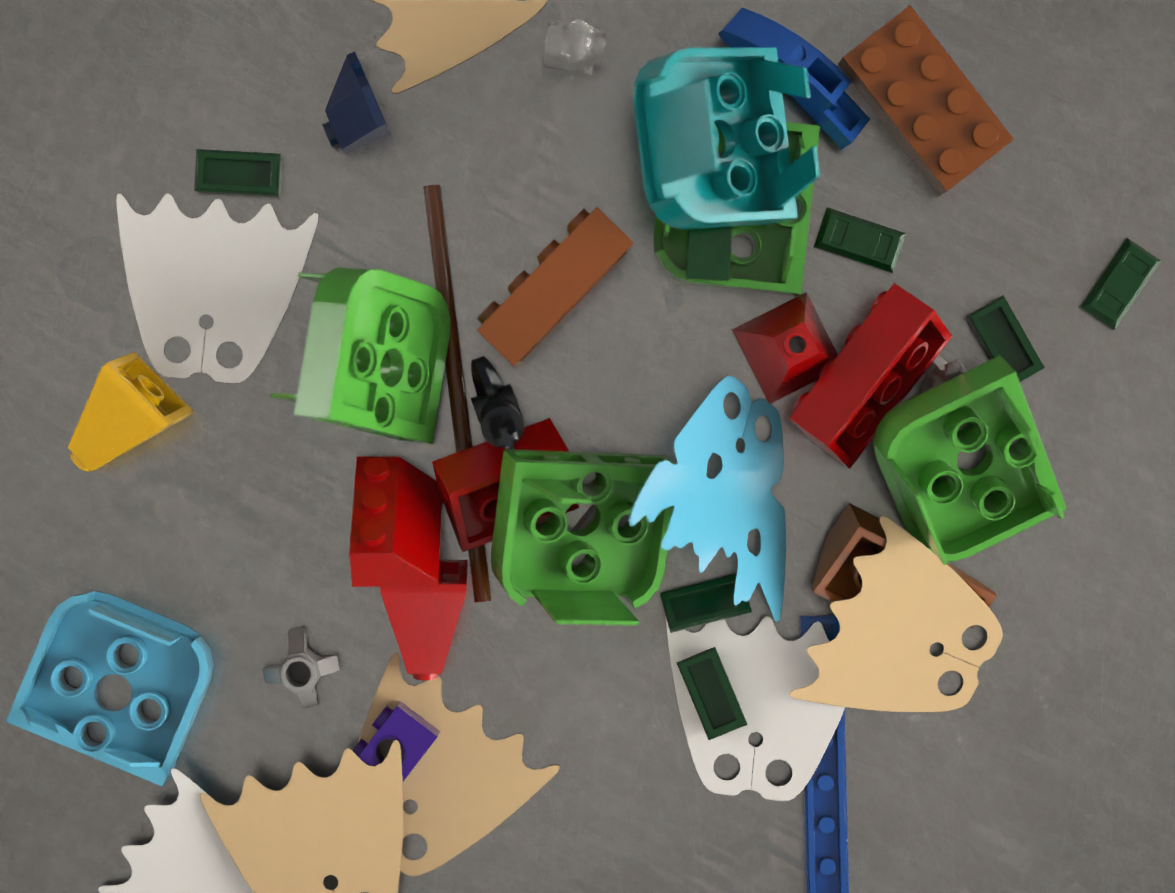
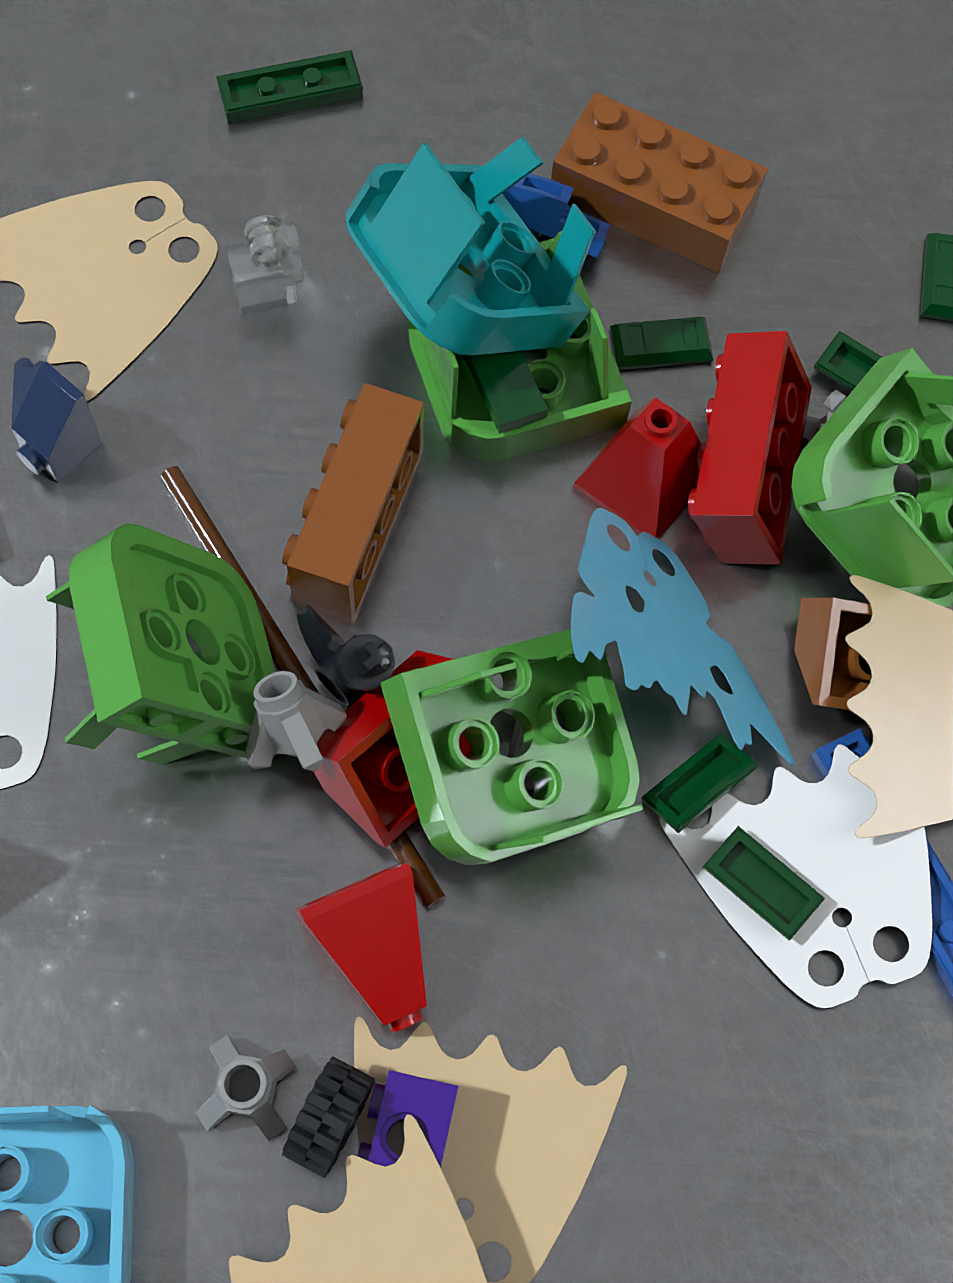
camera: 30 degrees left, 20 degrees down
red slope [349,456,443,587] -> none
none -> light grey rock [245,671,347,771]
none -> black tyre [282,1056,375,1178]

